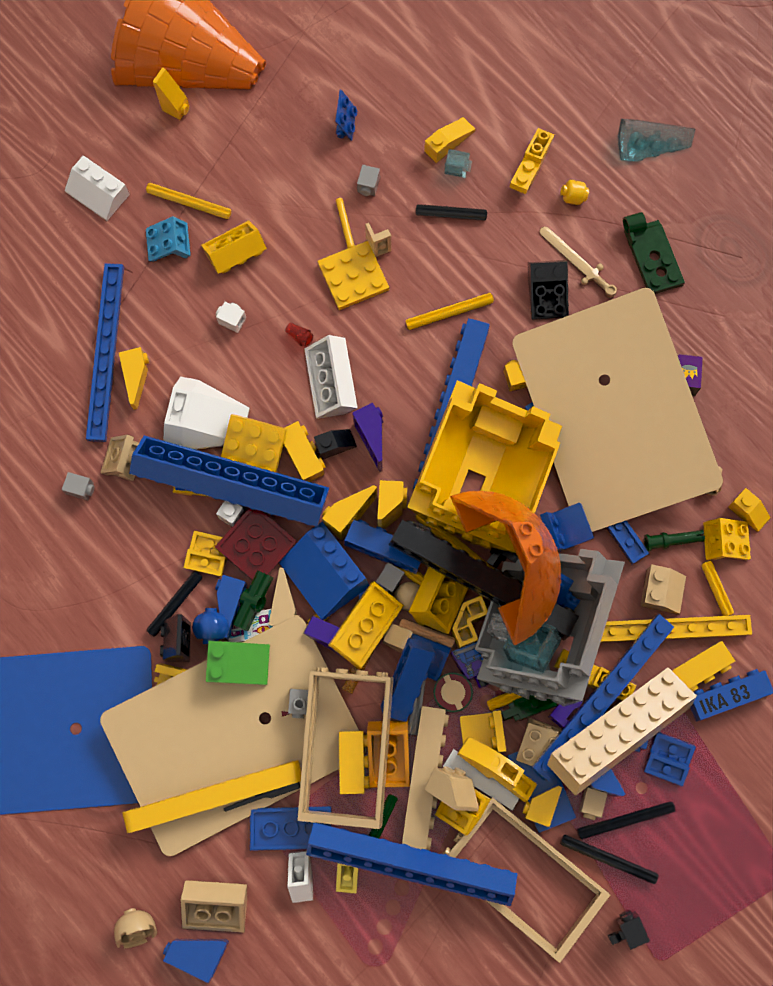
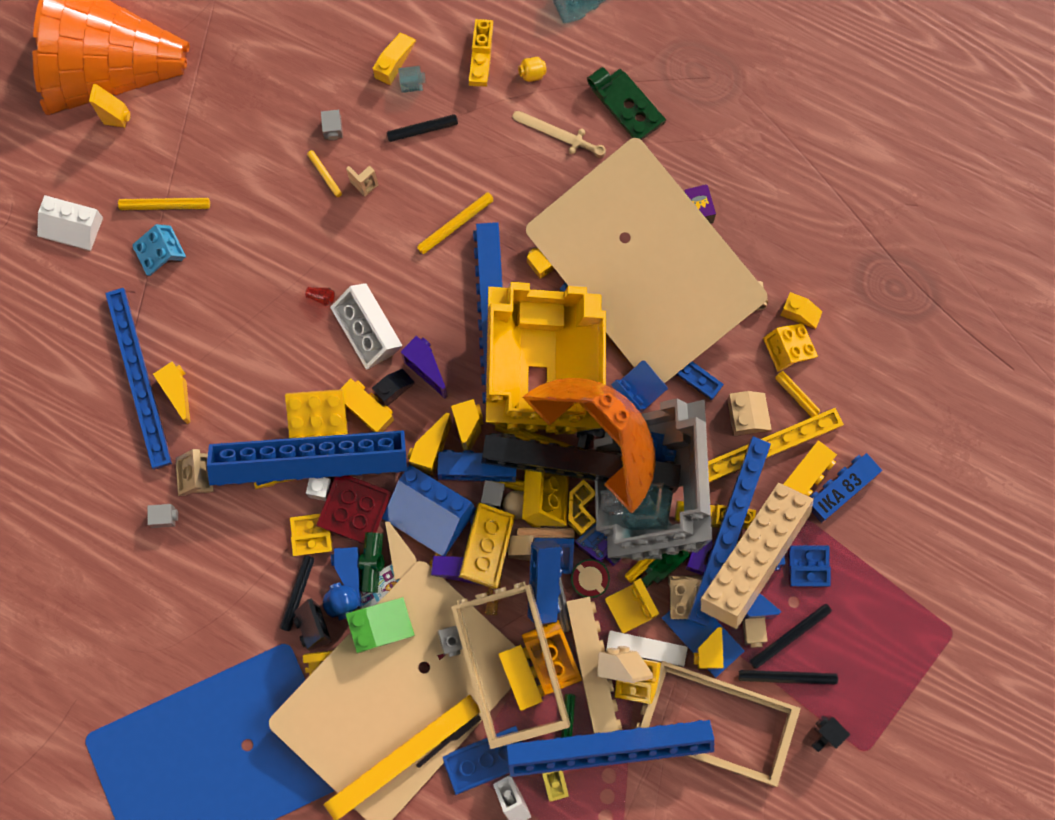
camera: 20 degrees left, 0 degrees up
white wedge [163,377,250,450] -> none
yellow slope [201,221,267,274] -> none
white brick [216,302,247,333] -> none
yellow plate [317,241,389,310] -> none
blue hinge [335,90,357,140] -> none
yellow slope [457,737,537,802] -> none
black slope [528,260,569,319] -> none
dark green pin [644,530,705,552] -> none

